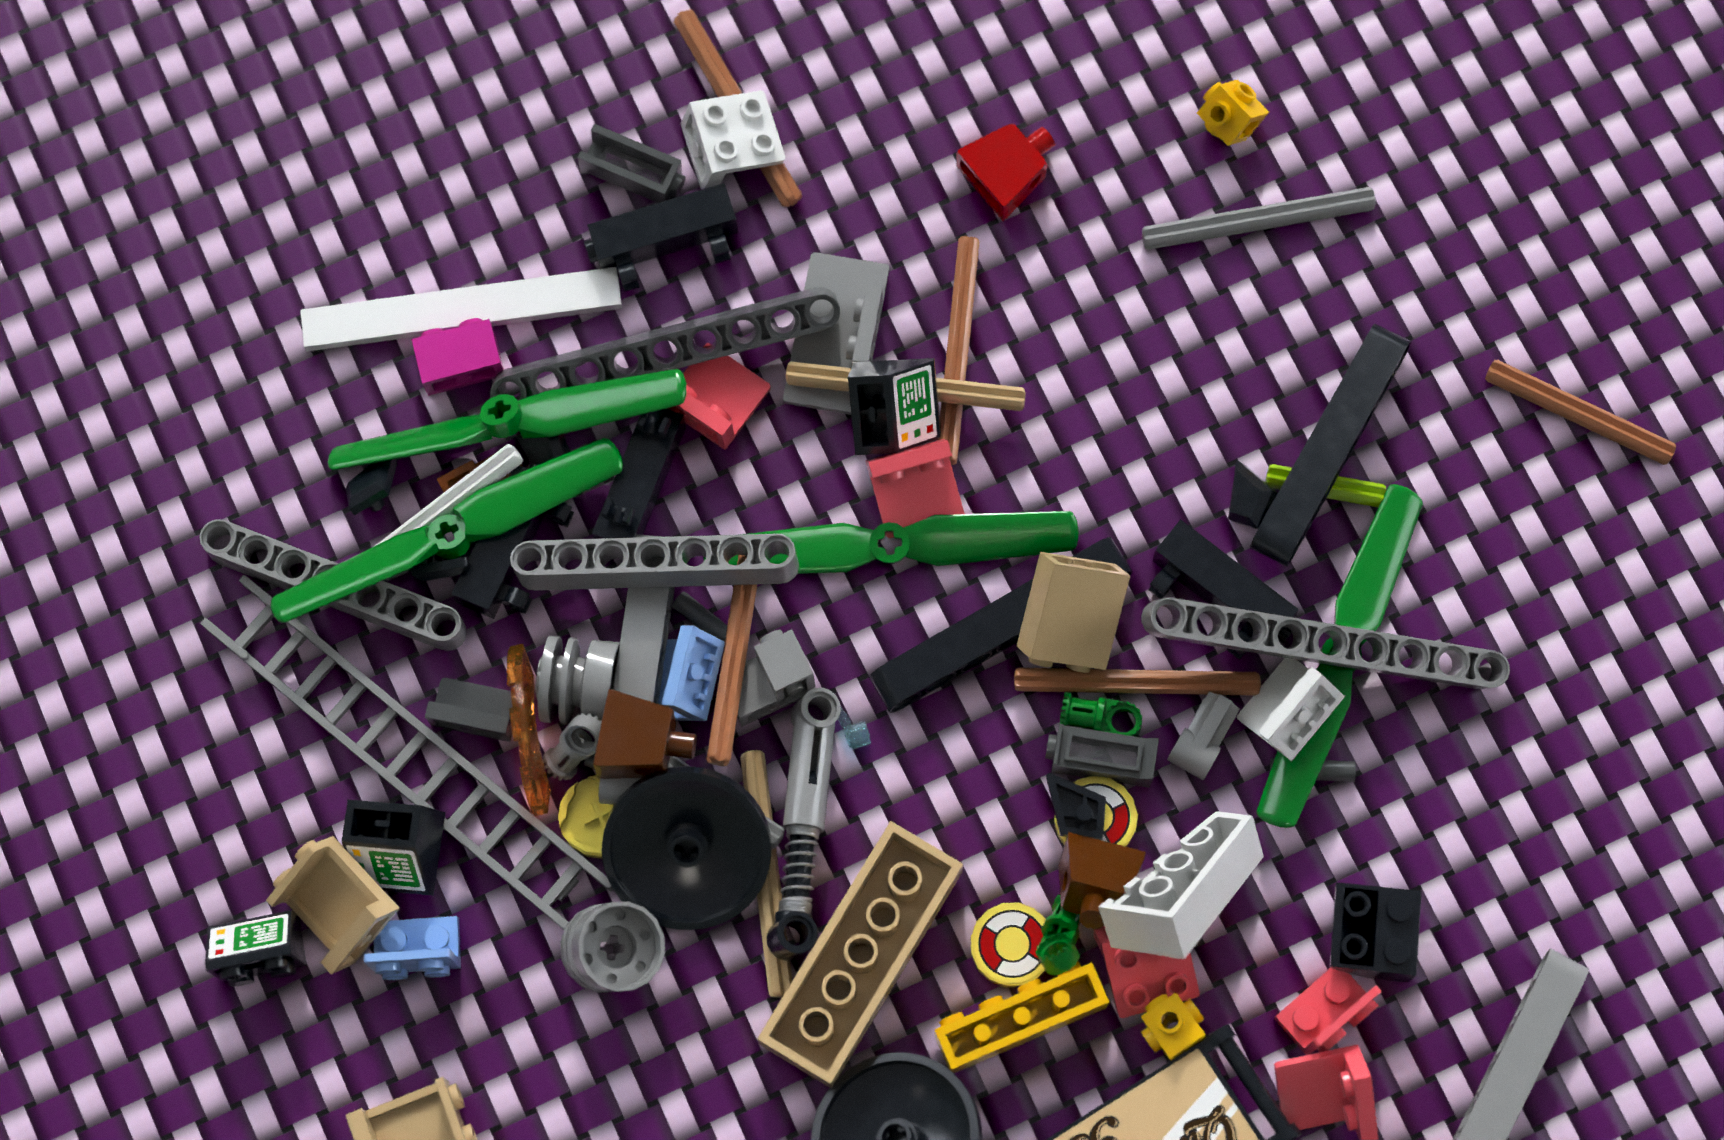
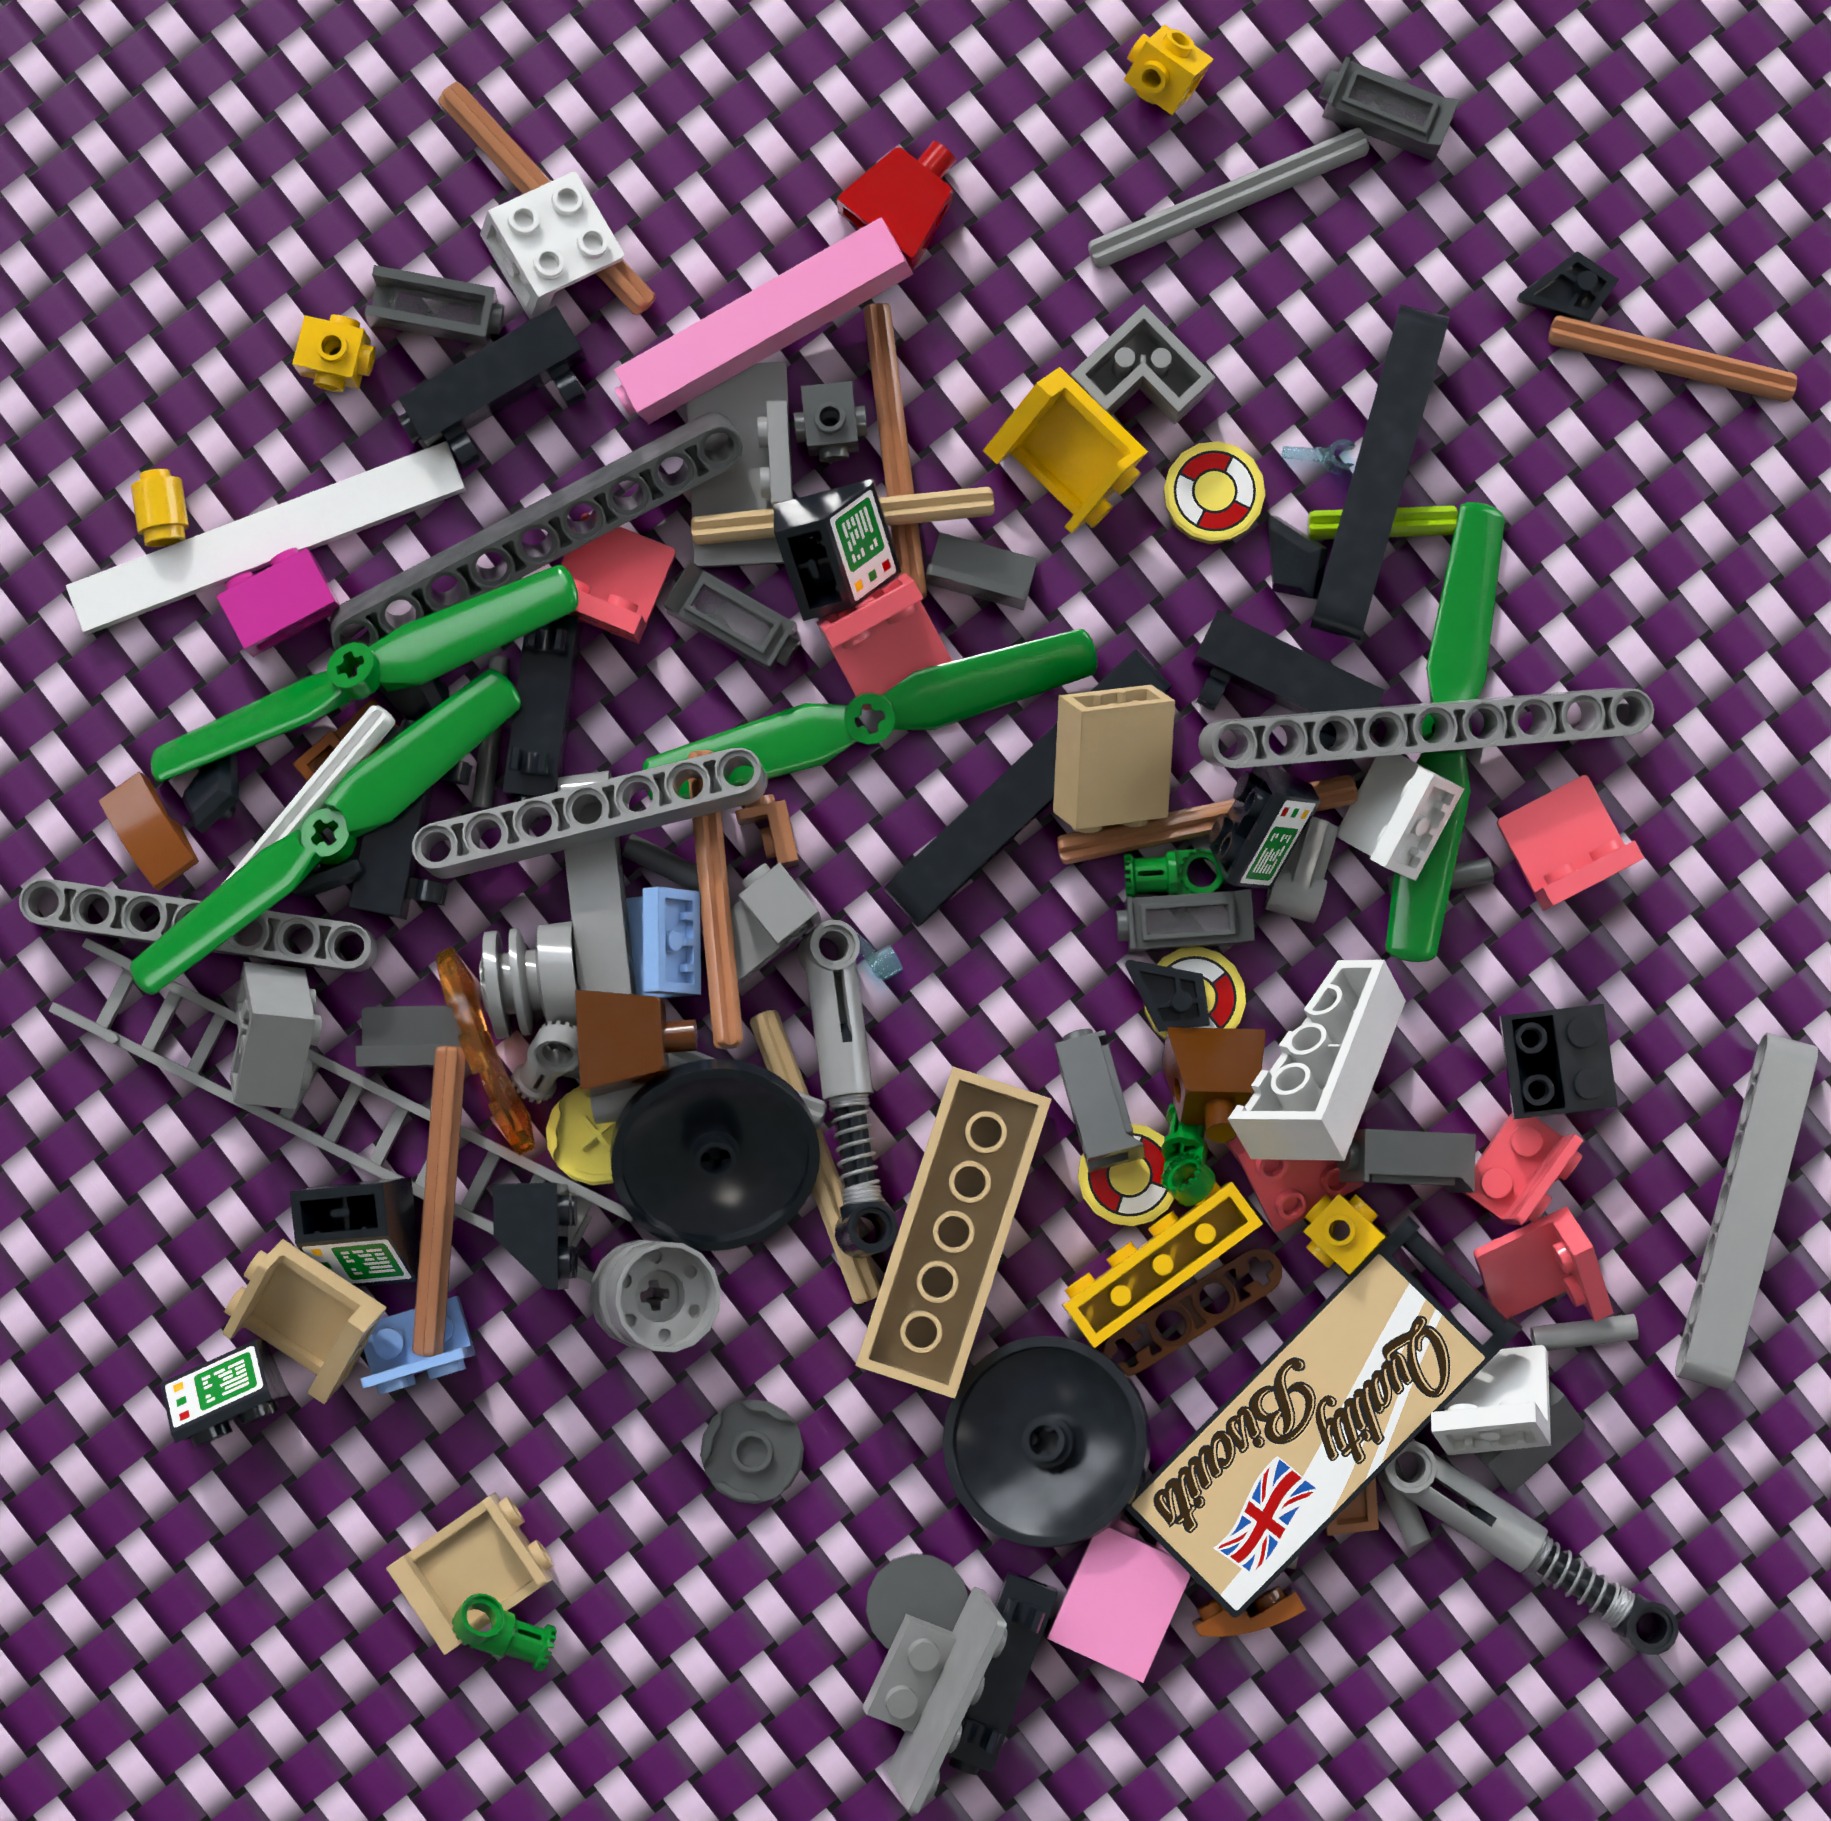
camera: 15 degrees left, 10 degrees up
none -> dark orange slope [99,772,199,891]
none -> yellow brick [131,469,189,547]
none -> light grey brick [230,962,322,1109]
none -> yellow brick [292,314,376,392]
none -> nougat axle [412,1046,466,1357]
none -> dark grey bar [472,656,510,810]
none -> black slope [493,1183,578,1290]
none -> bright pink brick [614,217,913,424]
none -> dark grey window [664,560,801,674]
none -> dark grey tile [700,1399,804,1504]
none -> nougat bracket [735,794,800,868]
none -> dark grey brick [794,381,868,463]
none -> dark grey panel [926,532,1038,610]
none -> yellow panel [983,367,1148,534]
none -> dark grey window [1055,1029,1145,1173]
none -> light grey brick [1070,304,1215,425]
none -> reddish brown beam [1103,1248,1282,1376]
none -> tile [1163,441,1265,544]
none -> black slope [1209,765,1321,889]
none -> clear light blue hand [1282,439,1356,474]
none -> dark grey window [1319,56,1460,161]
none -> dark grey window [1336,1129,1476,1193]
none -> coral bracket [1497,775,1645,911]
none -> black piece [1517,251,1619,323]

